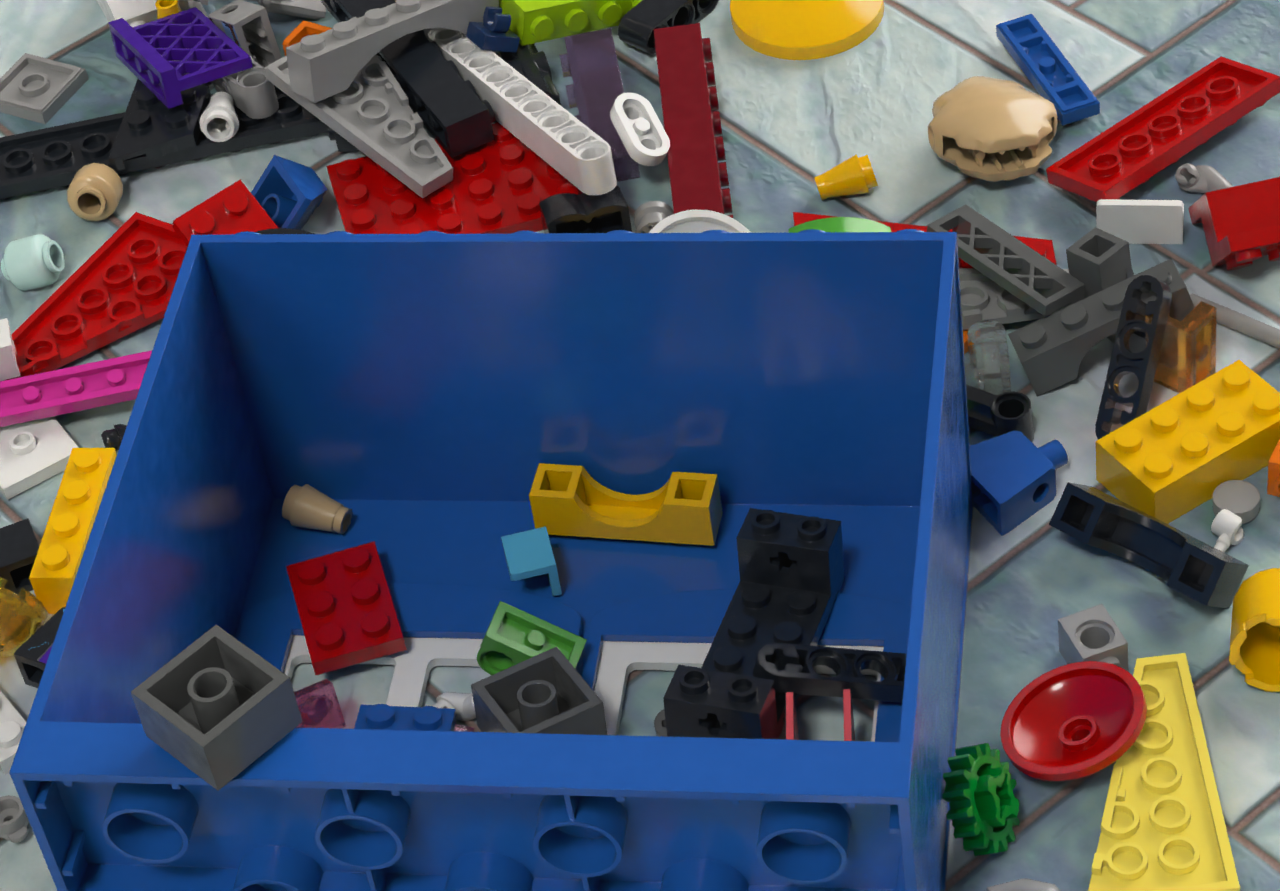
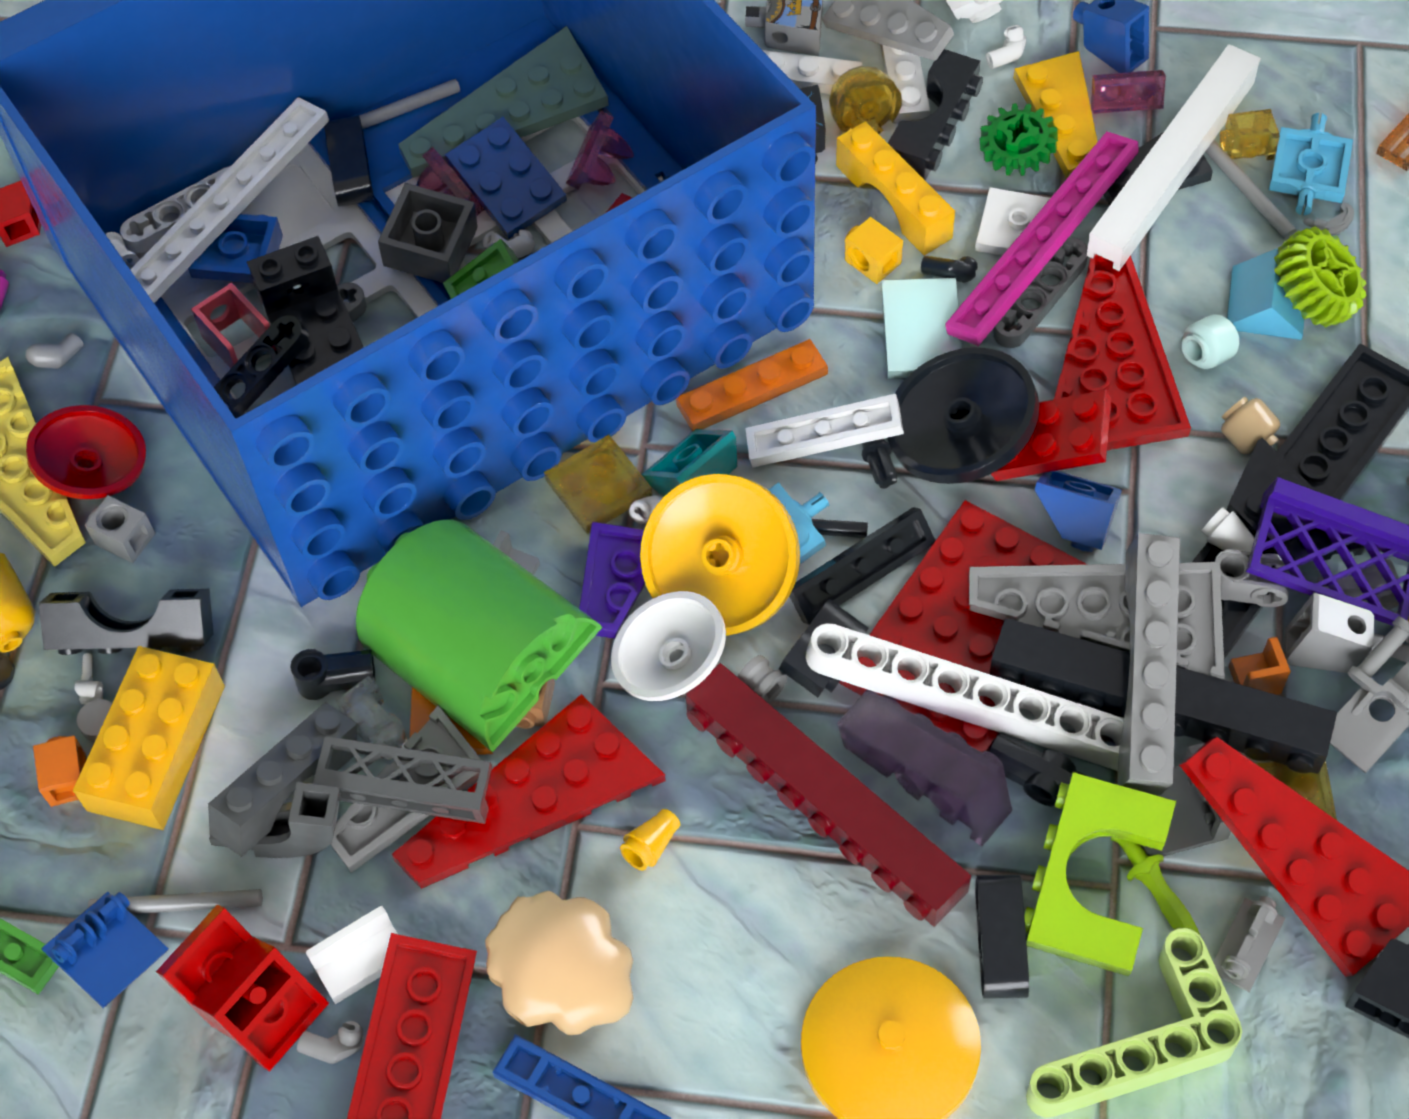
camera: 135 degrees right, 15 degrees up
dark blue tile [466,6,520,53] -> none
white plate [610,92,670,166] -> none
green gear [942,743,1020,856] -> none
blue torso [970,431,1068,536] -> none
black beam [1095,275,1172,439] -> none
clear orange panel [1145,301,1217,393] -> none

